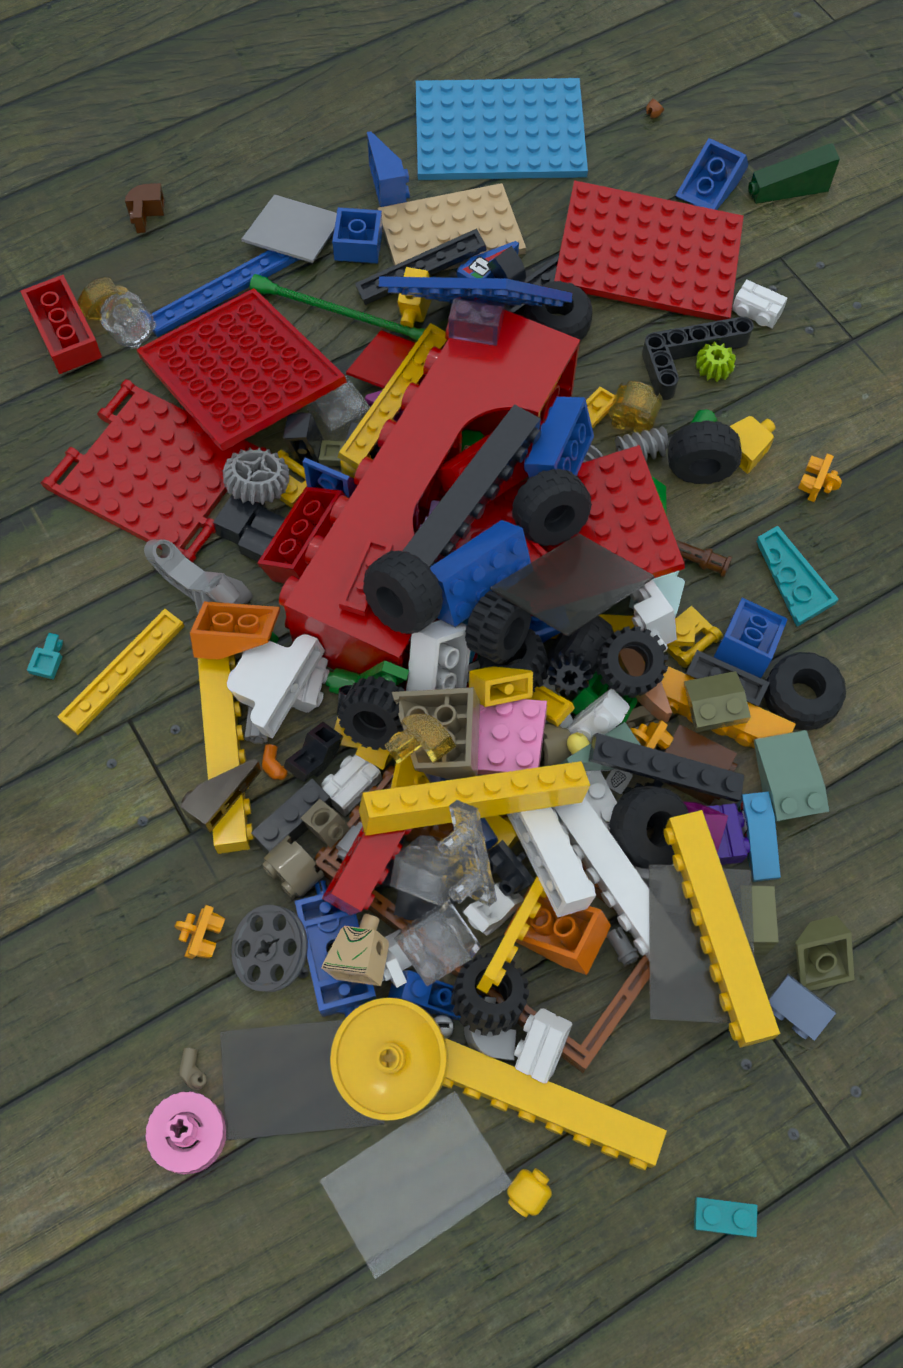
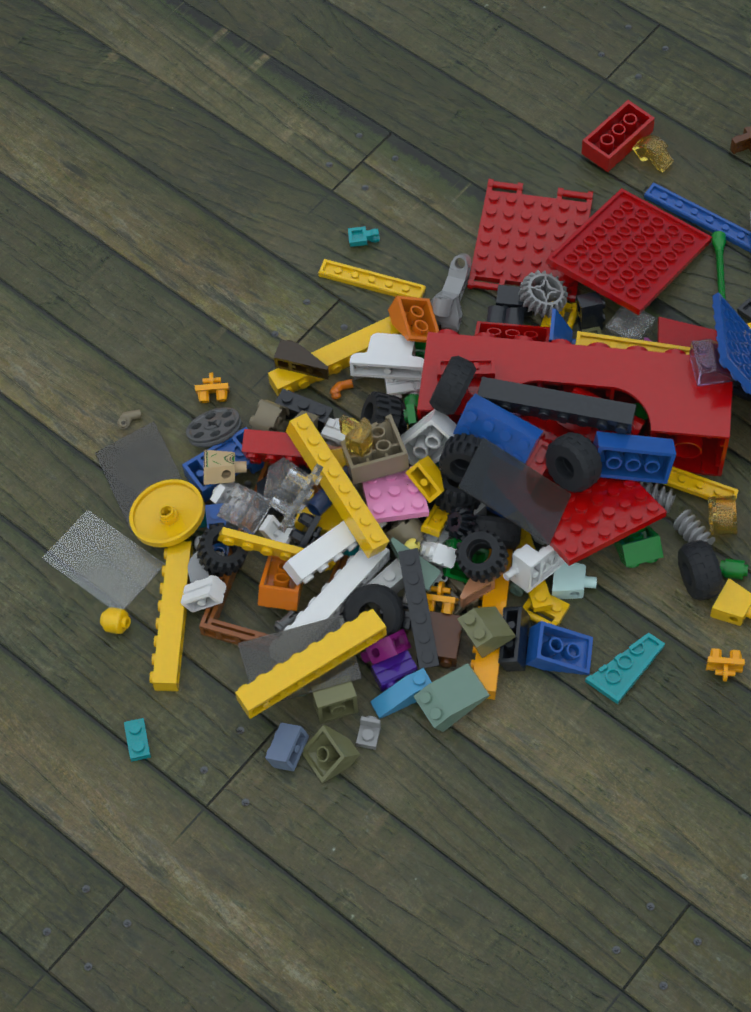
camera: 75 degrees right, 5 degrees down
clear brick [100,292,156,349] -> none
bright pink piece [146,1092,227,1174] -> none
black brick [283,722,343,782] -> none
reddish brown pin [675,539,733,577] -> none
black tyre [764,652,846,731] -> none
none -> light grey bracket [356,716,381,750]

